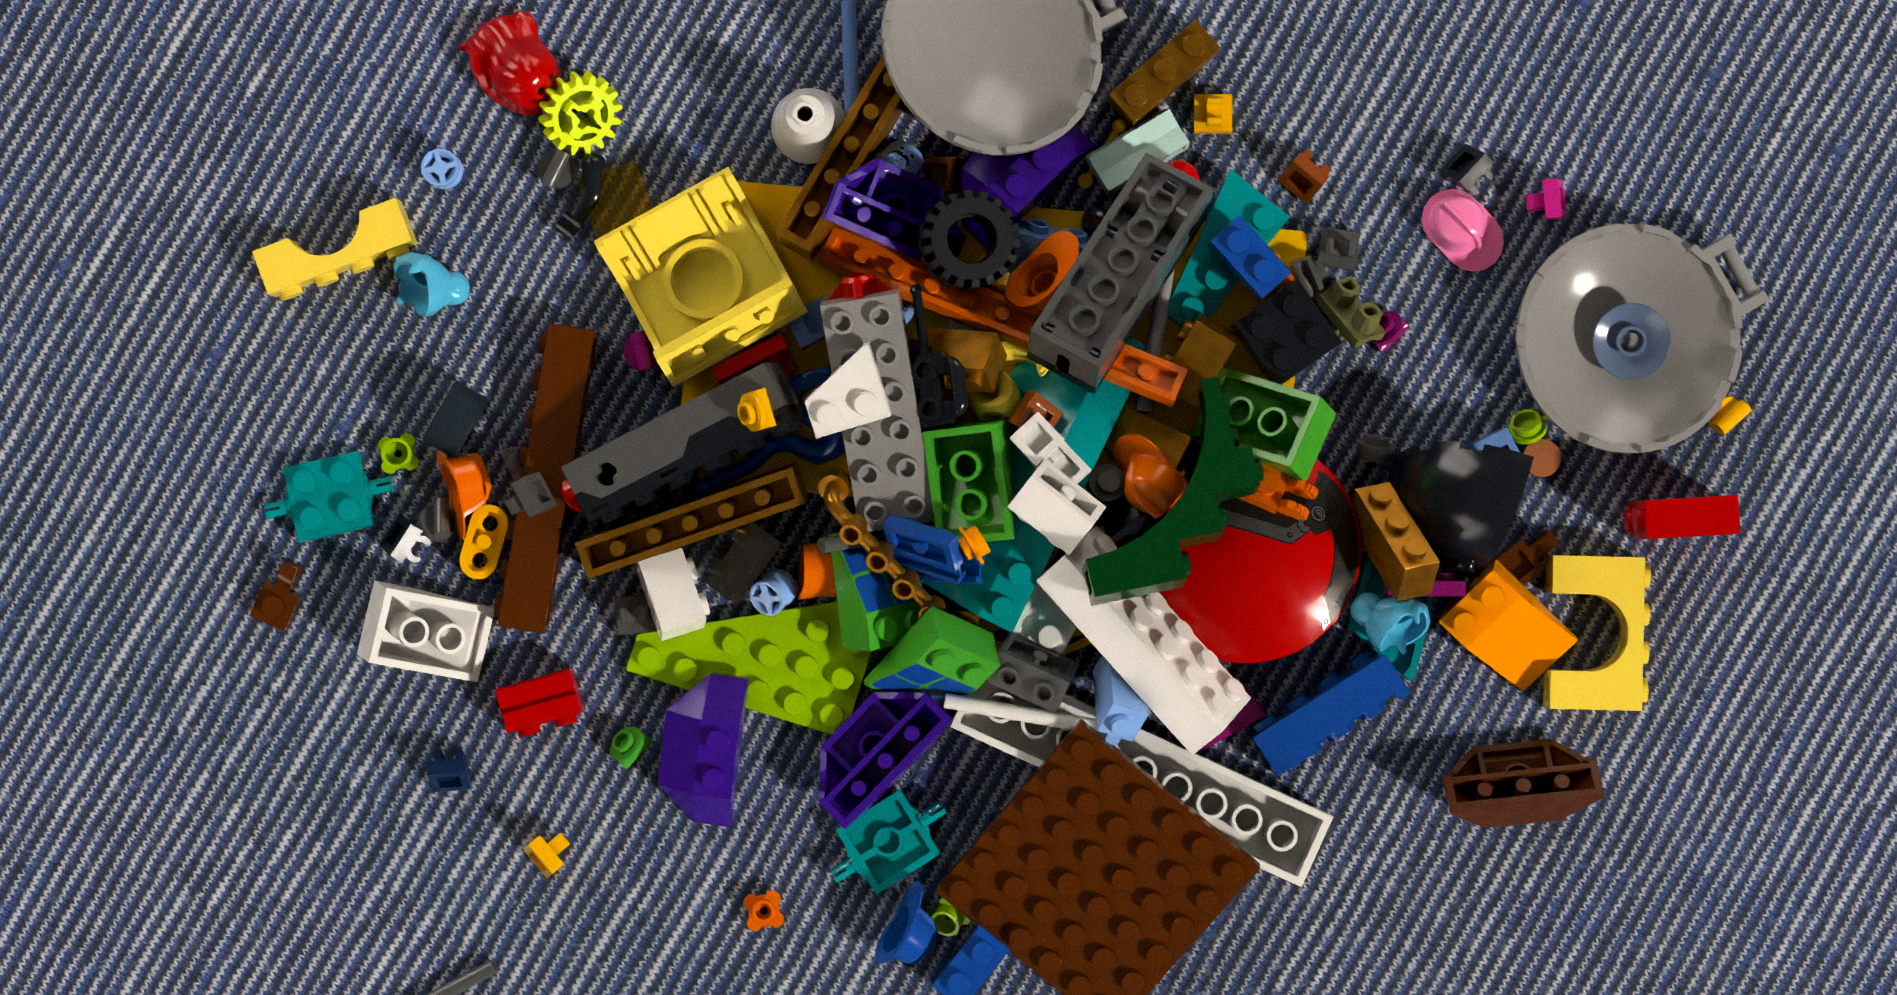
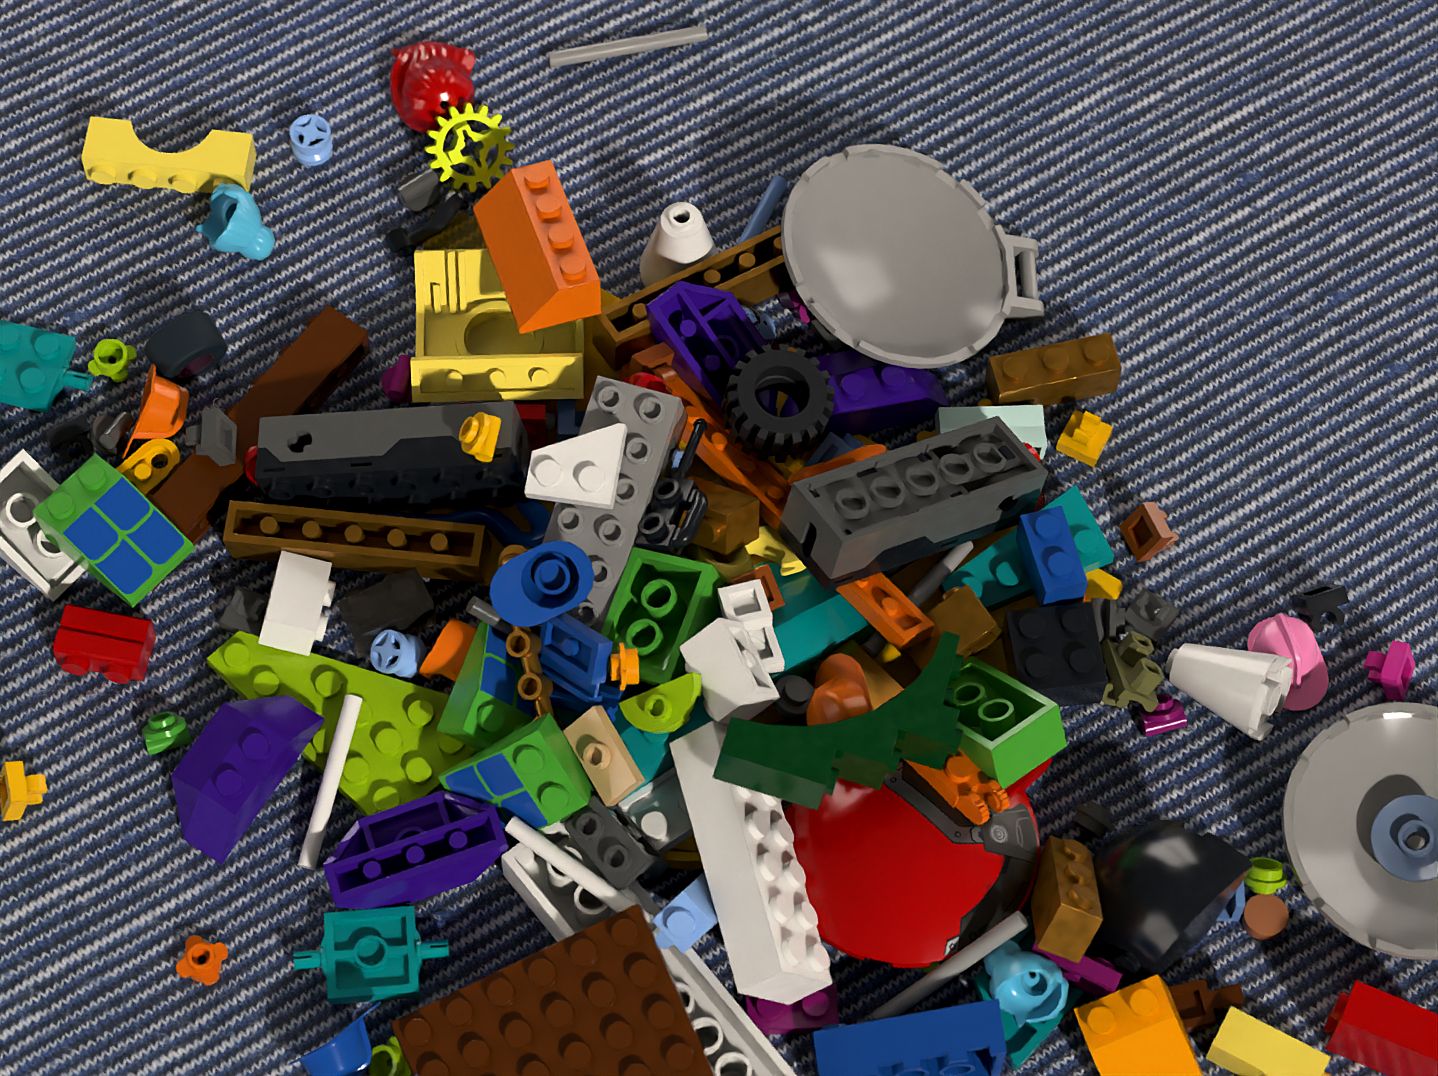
camera: 25 degrees right, 25 degrees down
none -> slope [32,453,195,608]
none -> white bar [298,694,363,870]
none -> orange slope [473,160,602,334]
none -> blue piece [489,540,594,627]
none -> tan plate [563,706,645,806]
none -> lime plate [618,672,702,734]
none -> dark orange tile [625,342,677,394]
none -> light grey bar [873,911,1028,1019]
none -> white cone [1165,643,1293,740]

